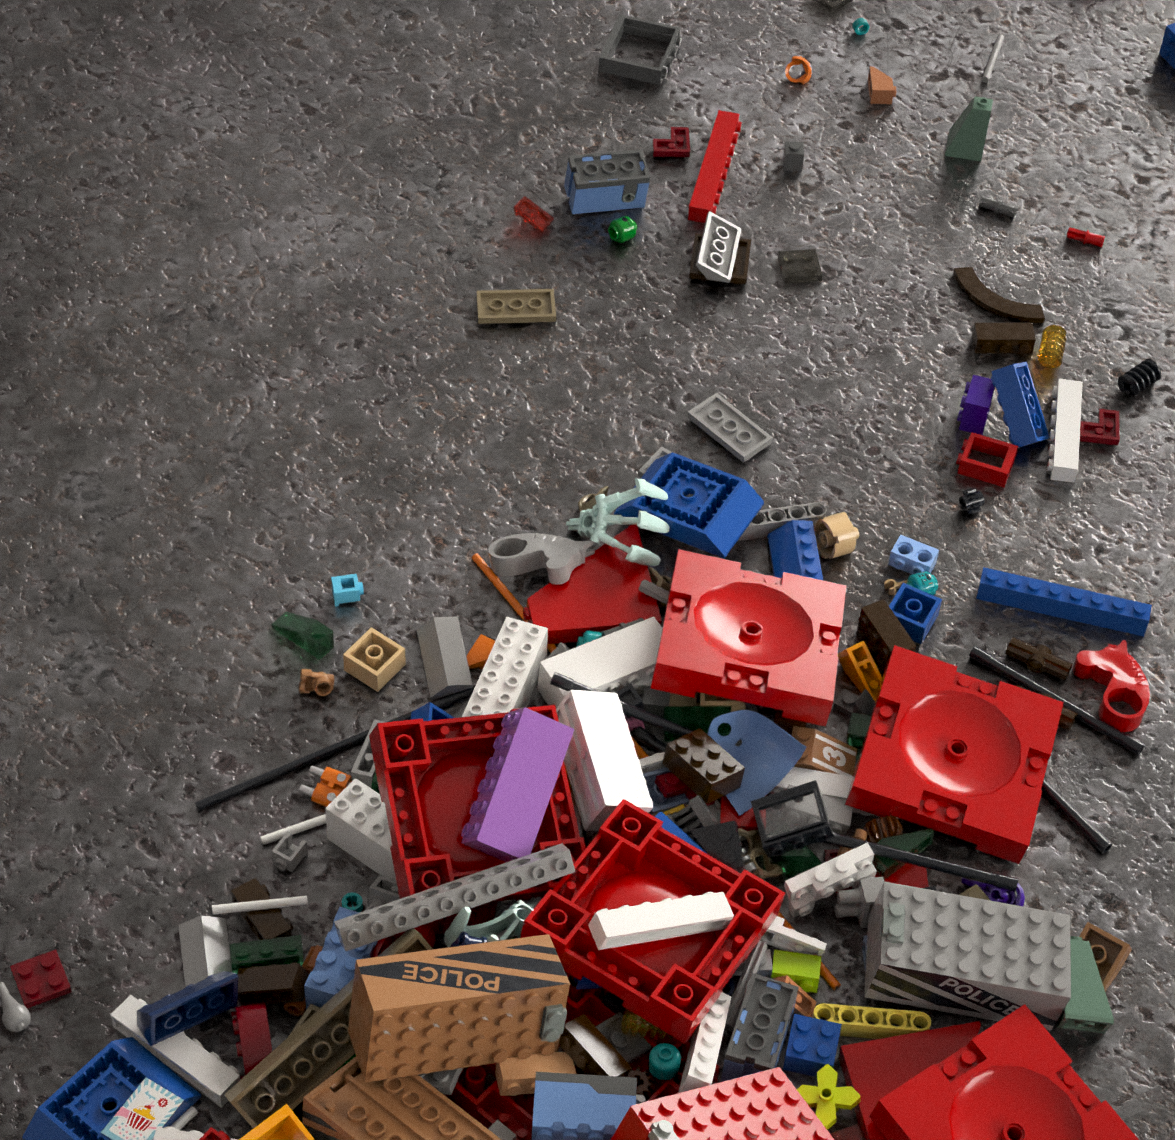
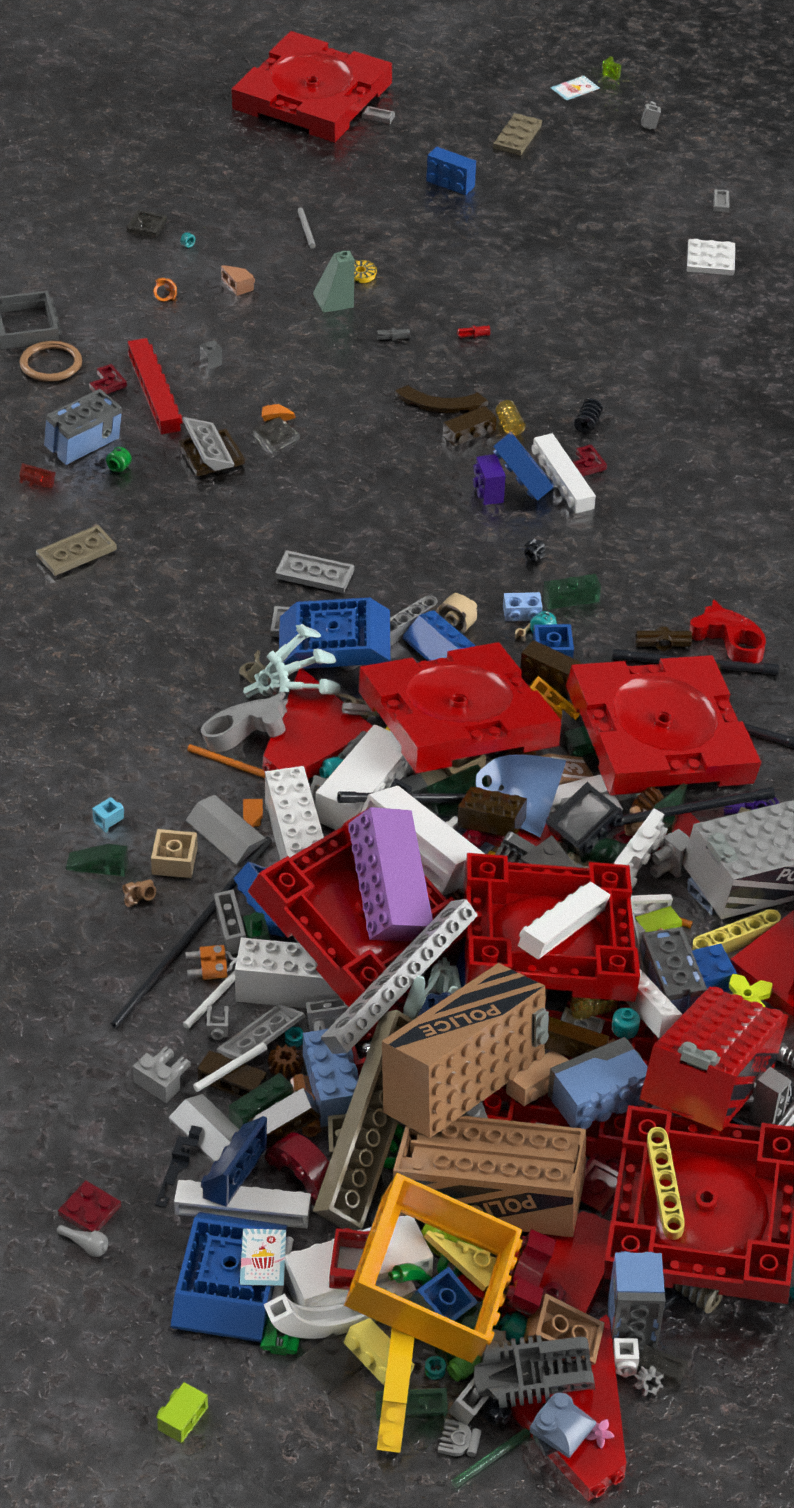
camera: 30 degrees left, 5 degrees down
red window [956,432,1018,487] -> none
blue brick [976,567,1152,637] -> none
none -> medium nougat wedge [19,341,82,382]
none -> light grey brick [133,1046,191,1103]
none -> black piece [155,1125,203,1208]
none -> light grey slope [217,1004,306,1060]
none -> orange slope [262,404,296,422]
none -> reddish brown gear [267,1044,304,1081]
none -> tile [354,260,377,283]
none -> clear green brick [543,574,601,609]

